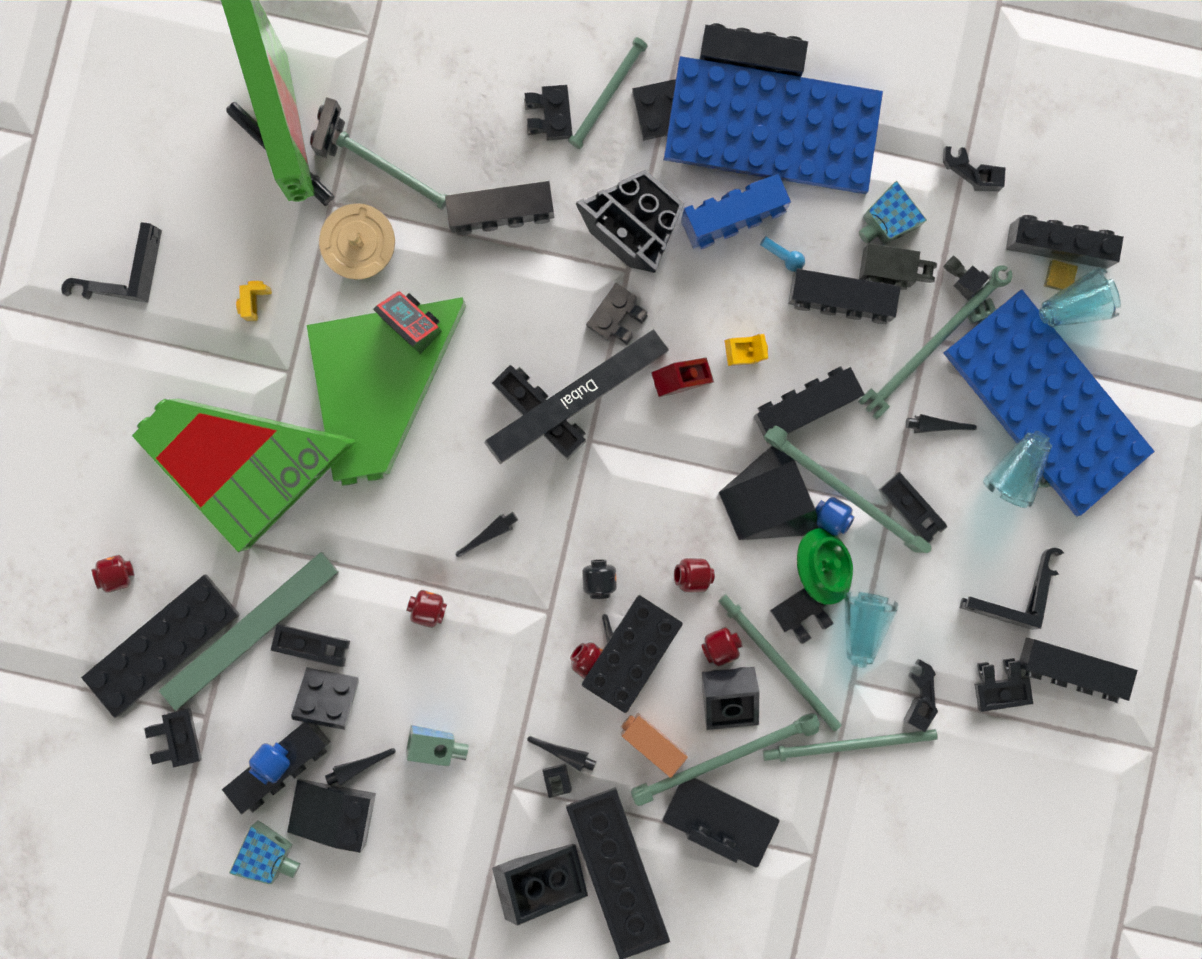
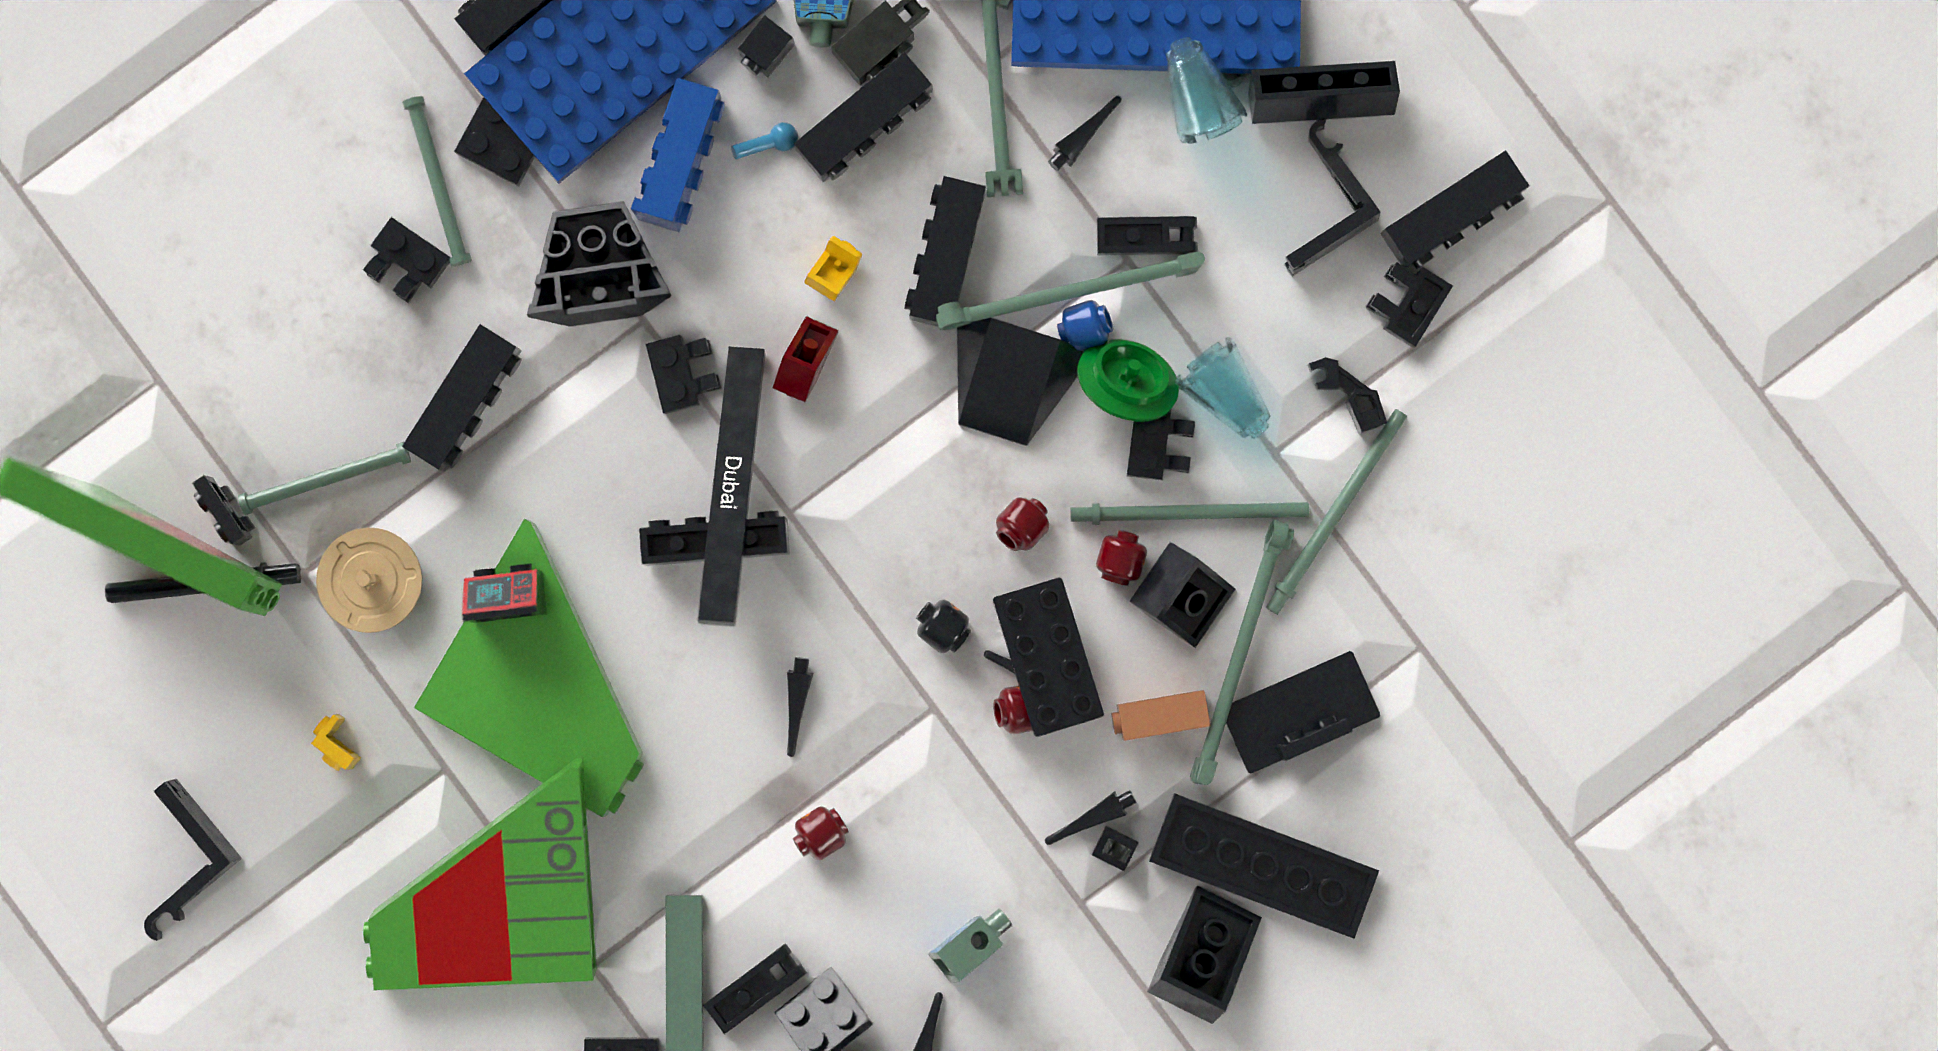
camera: 45 degrees left, 0 degrees up
none -> black brick [738,15,795,77]
none -> black brick [1248,61,1400,124]

